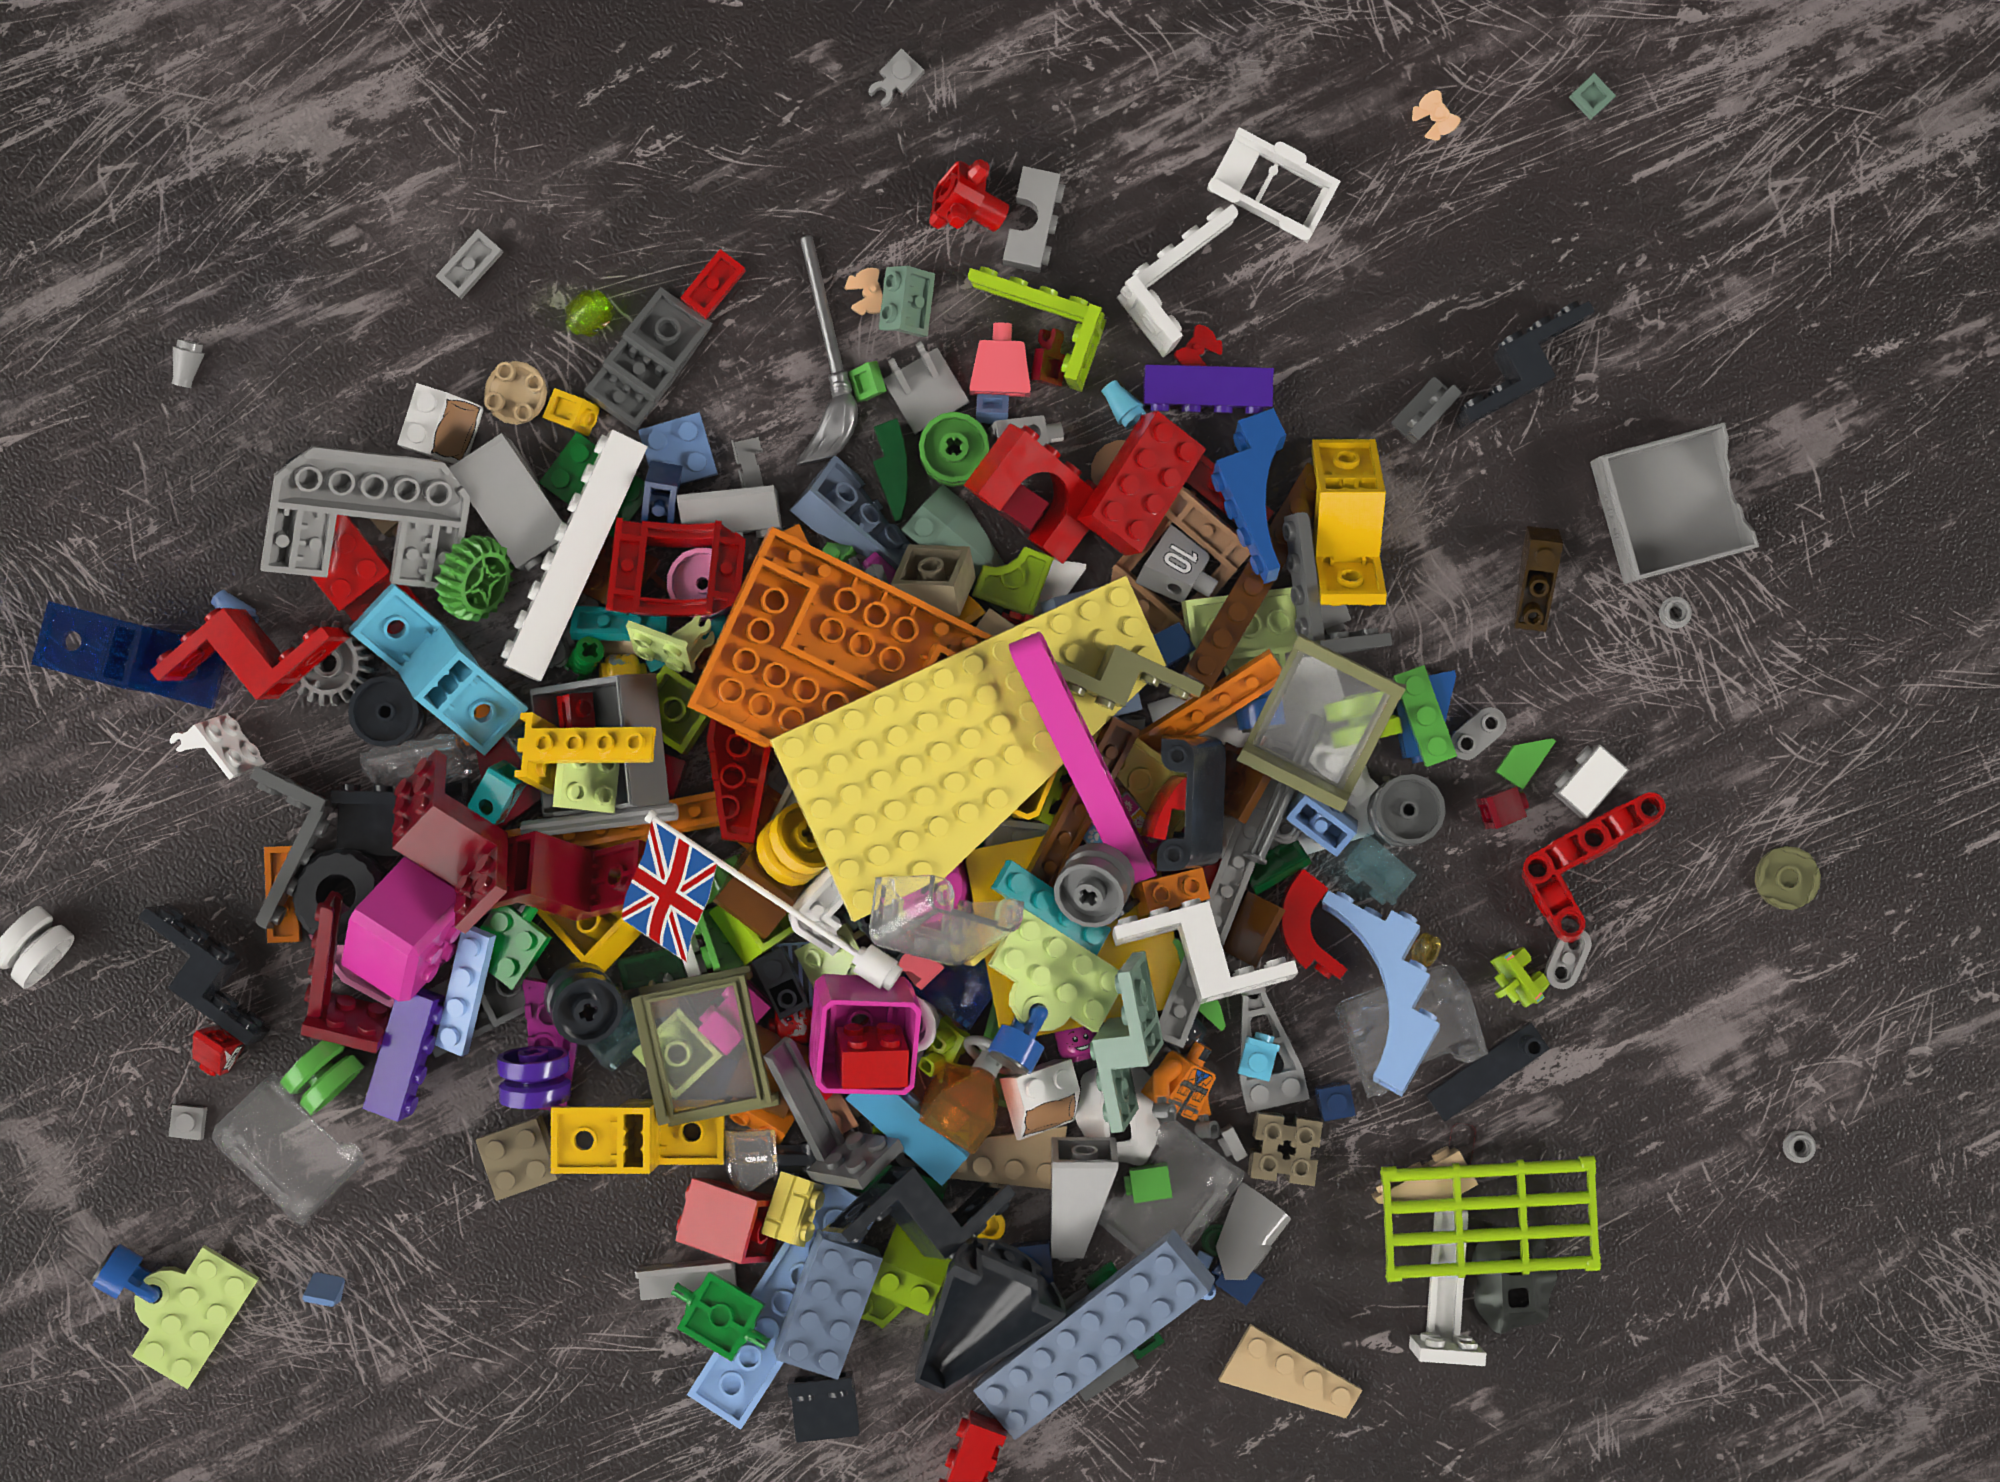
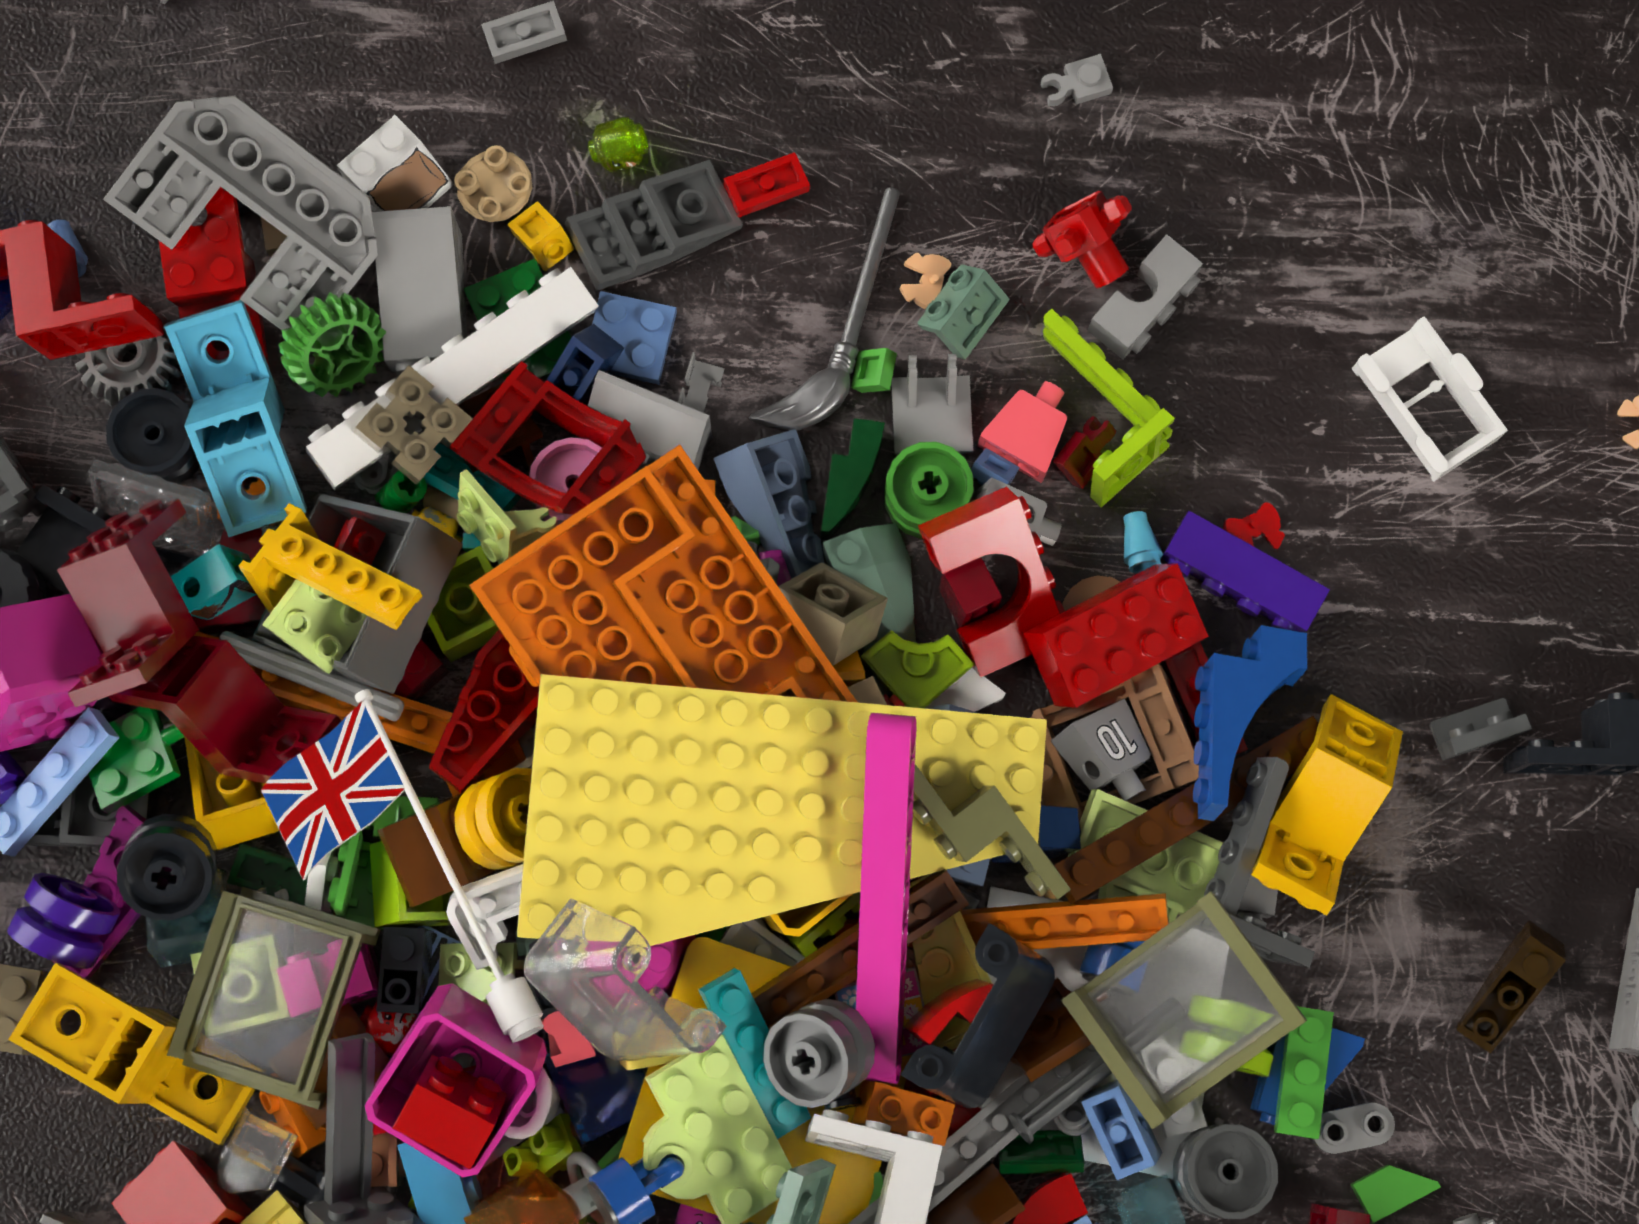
camera: 30 degrees right, 10 degrees down
white bracket [1117,204,1238,357] -> none
none -> dark tan brick [353,365,473,485]

